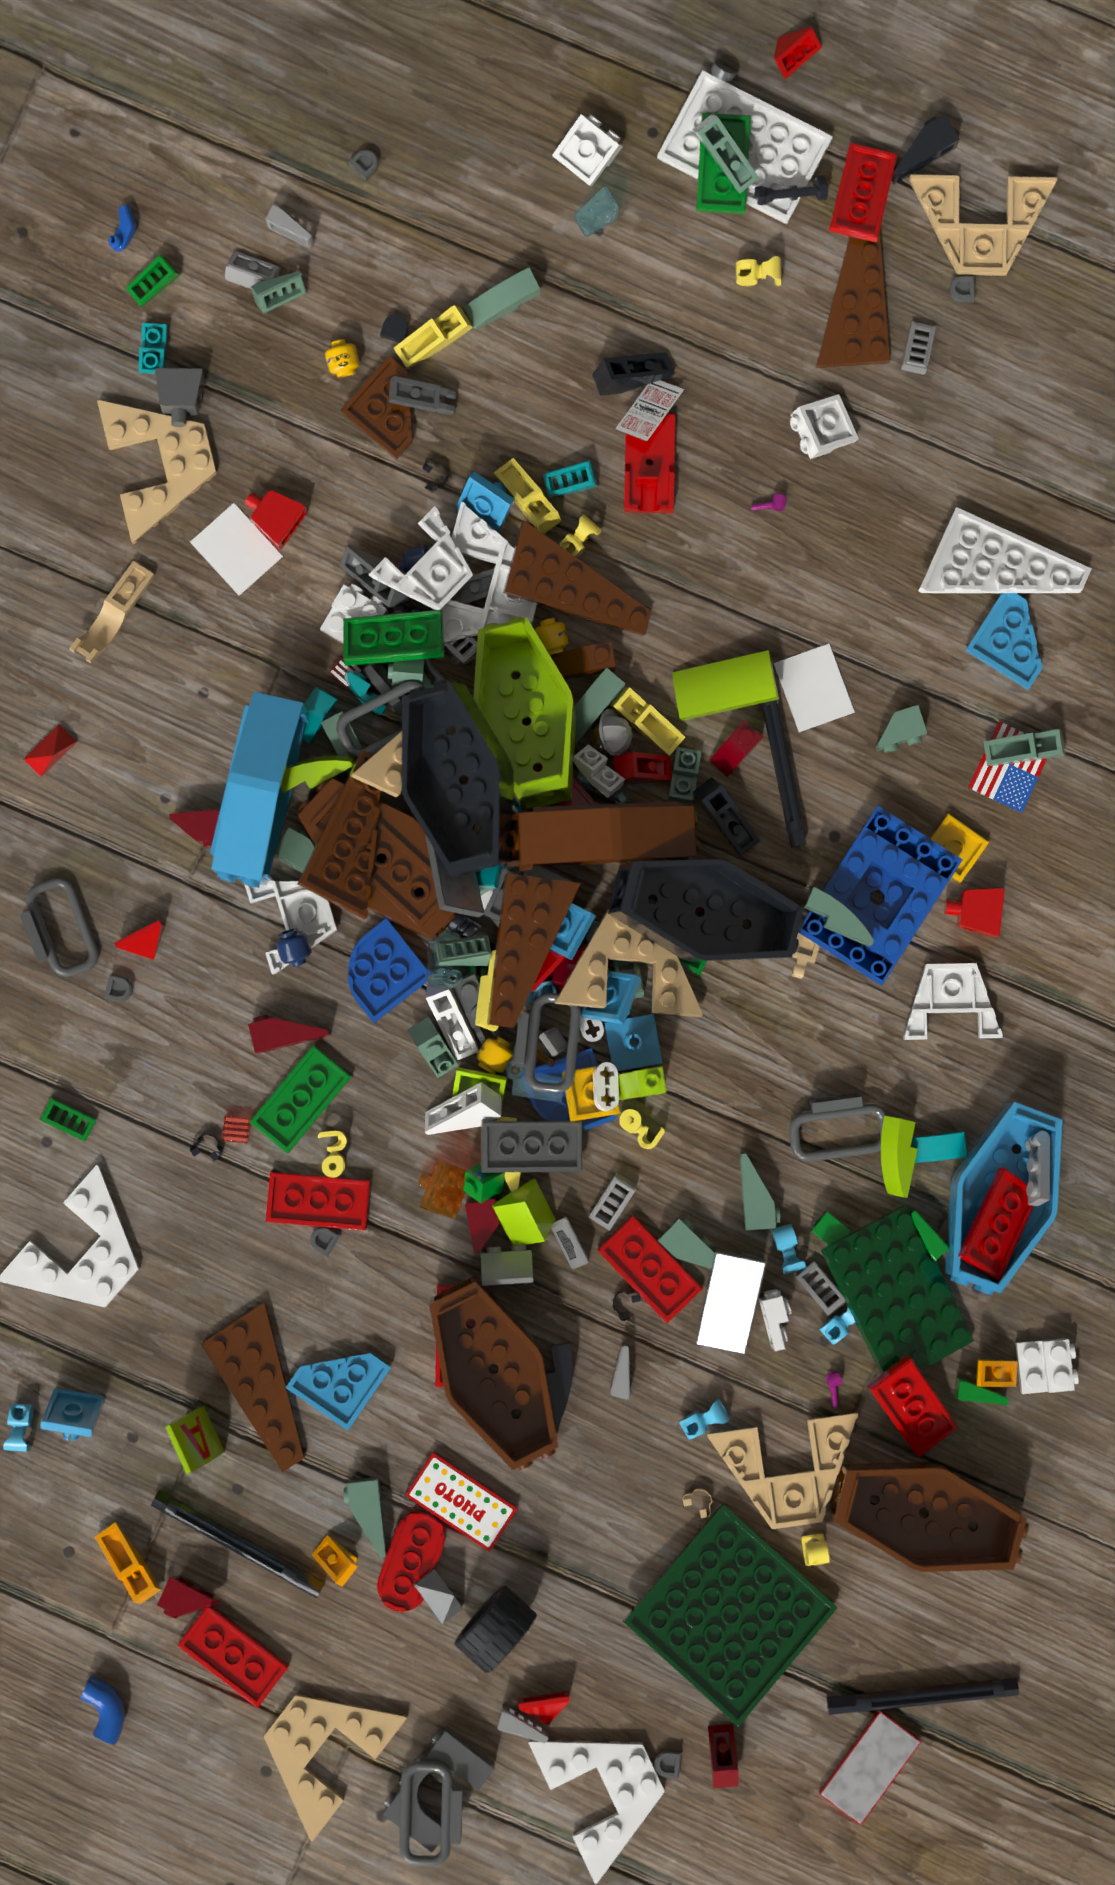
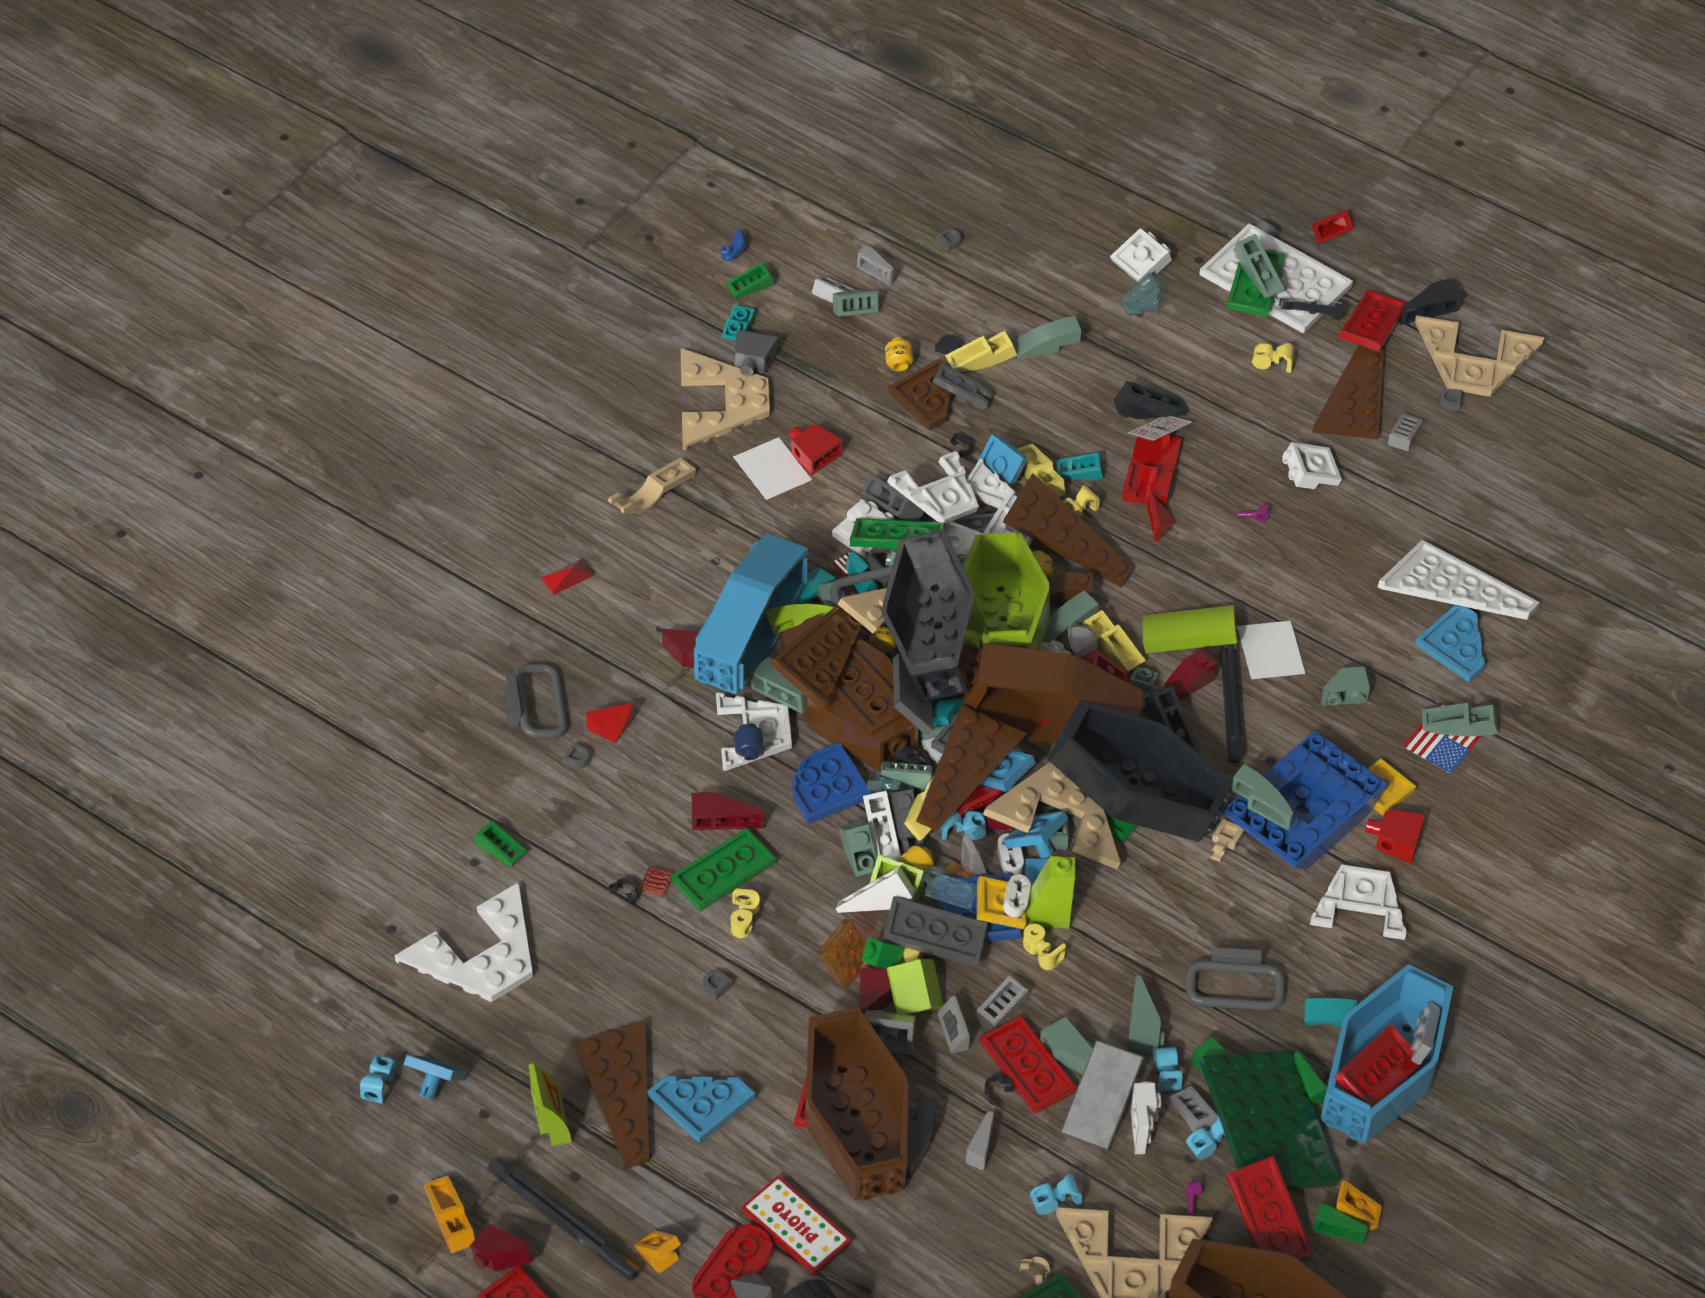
camera: 10 degrees right, 35 degrees down
red tile [265,1172,371,1231] -> none
sand green slope [343,1477,387,1558] -> none
dark grey bar [514,993,581,1093] -> none
lime slope [881,1116,918,1198] -> none
white plate [1015,1338,1078,1394] -> none
none -> red slope [1146,493,1176,541]

